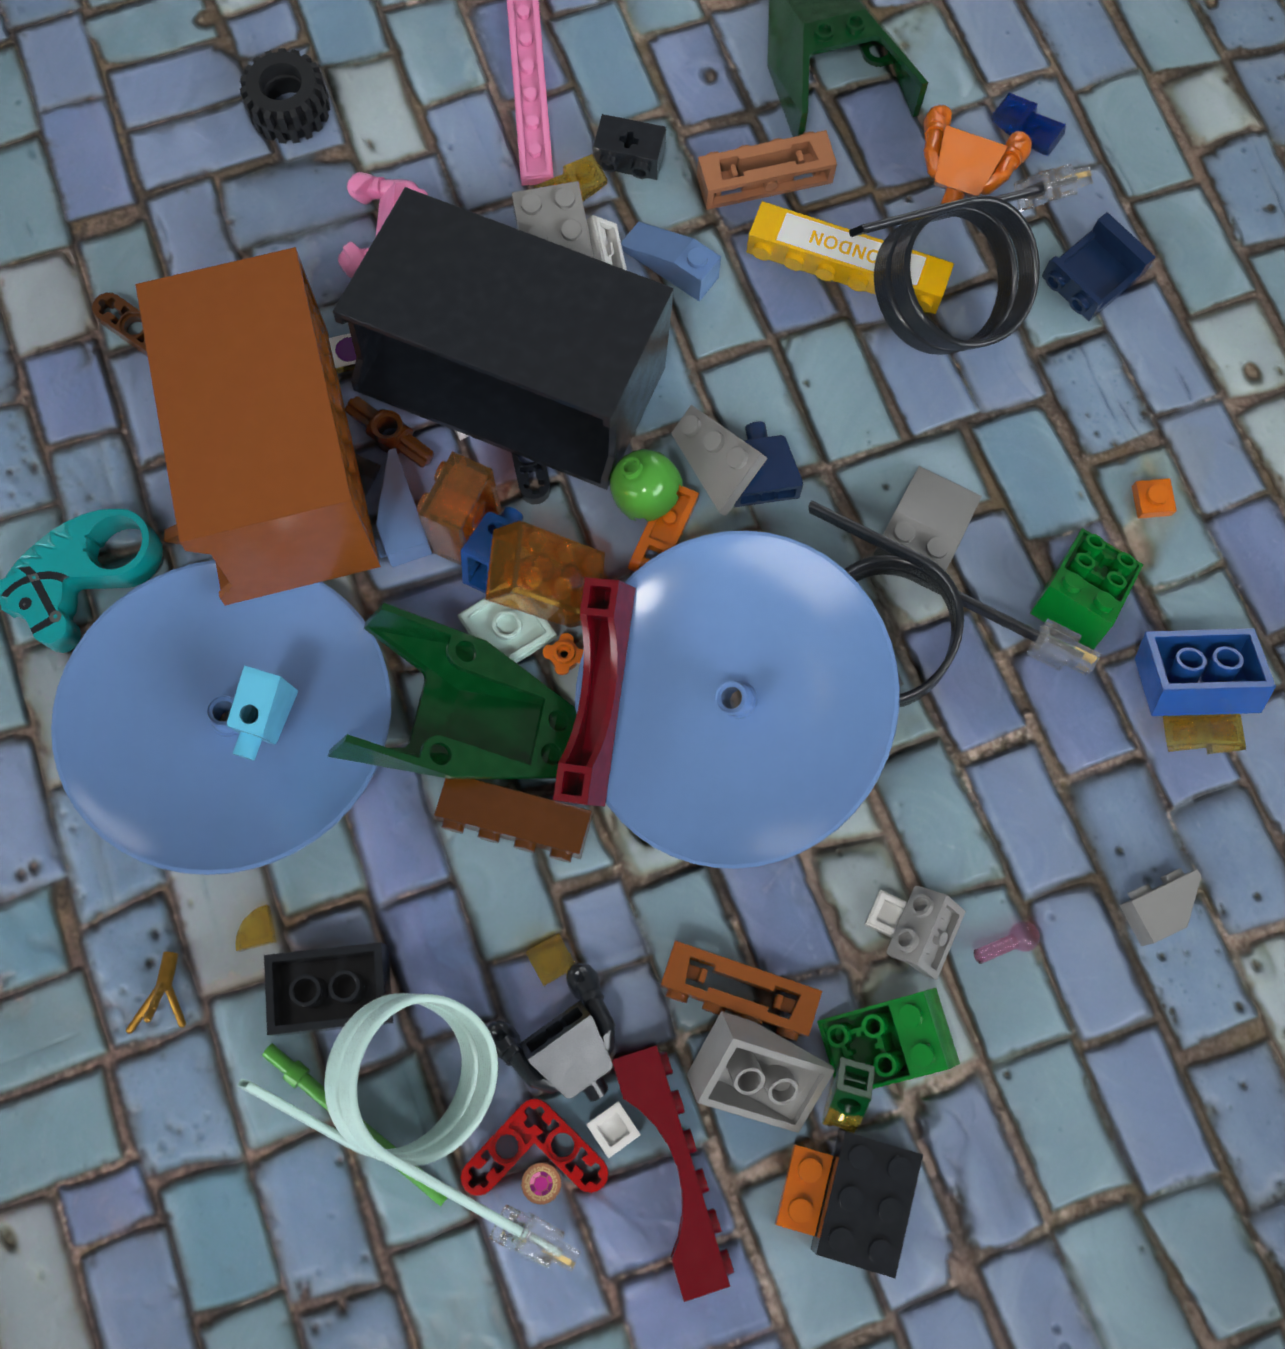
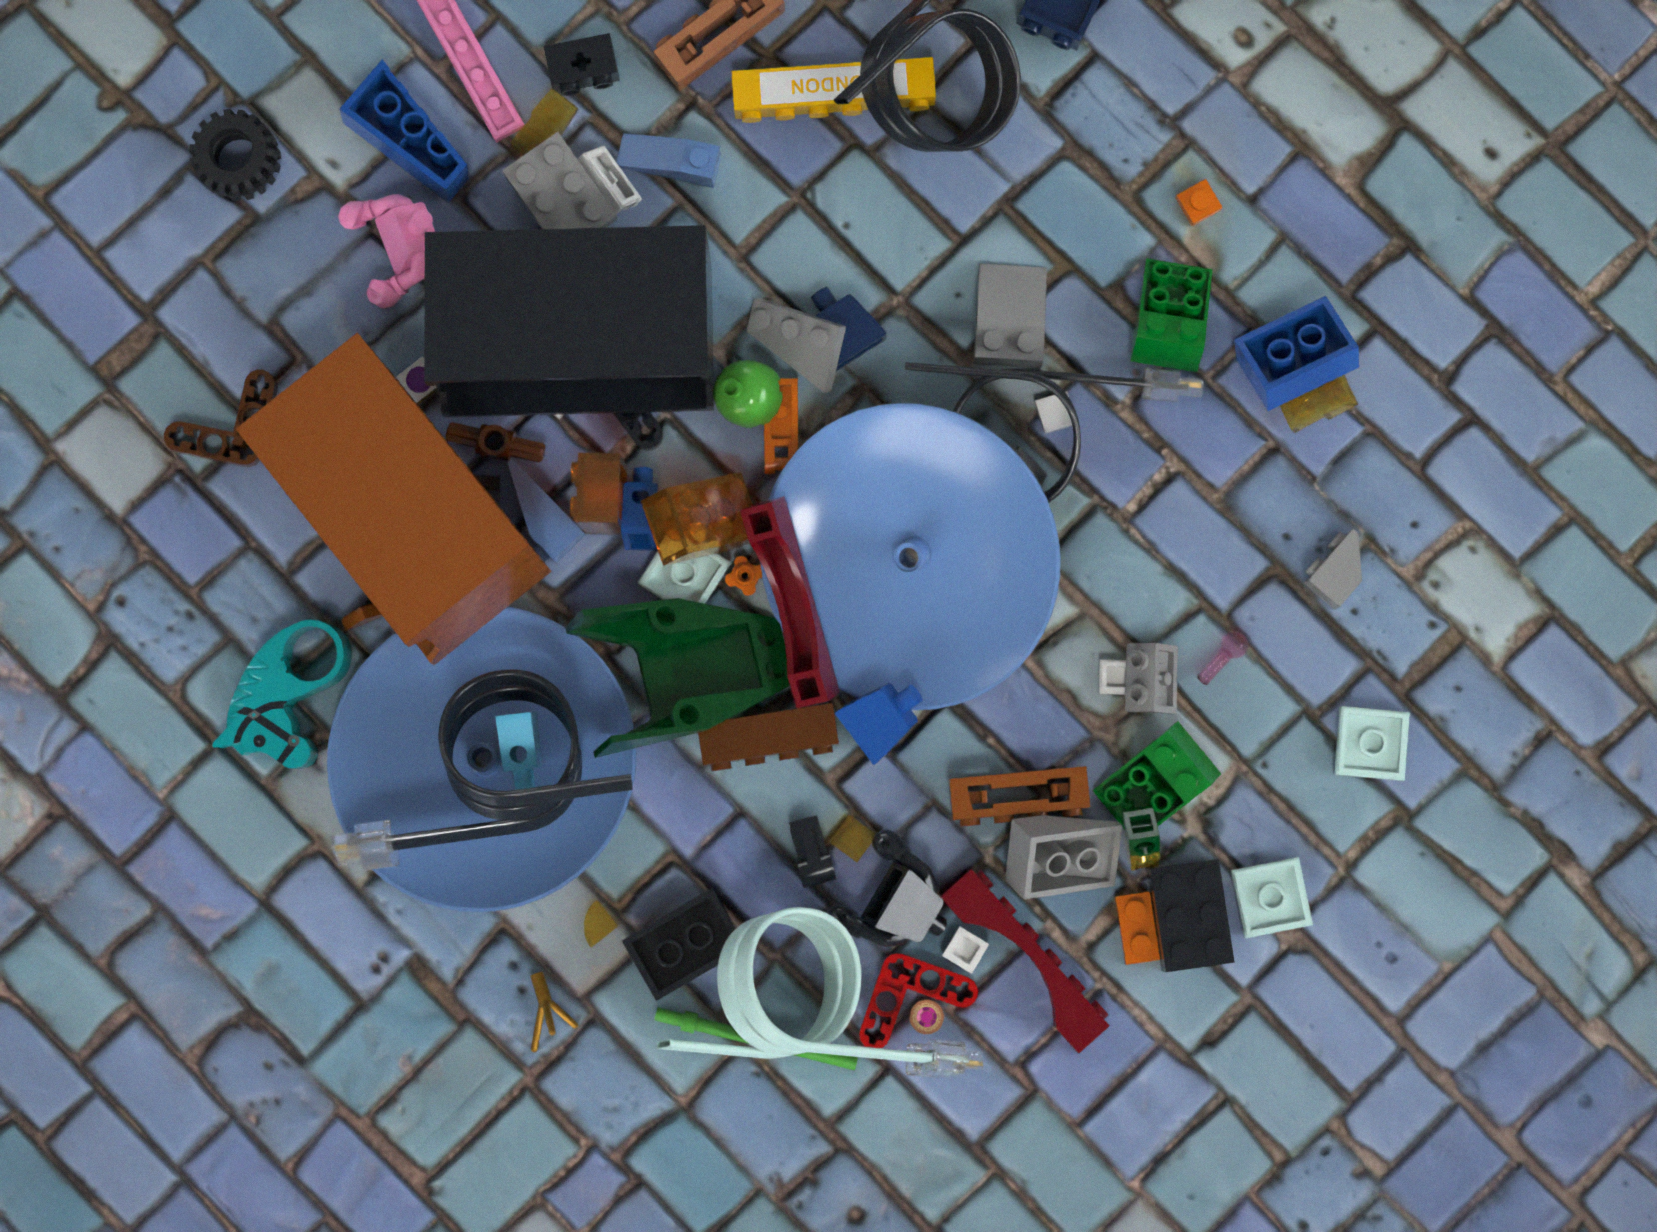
camera: 20 degrees left, 10 degrees up
none -> black piece [331,669,633,870]
none -> blue wedge [339,59,469,203]
none -> black piece [789,815,837,888]
none -> blue torso [835,683,922,765]
none -> white tile [1034,391,1072,434]
none -> light aqua plate [1230,857,1313,938]
none -> light aqua plate [1334,706,1410,781]

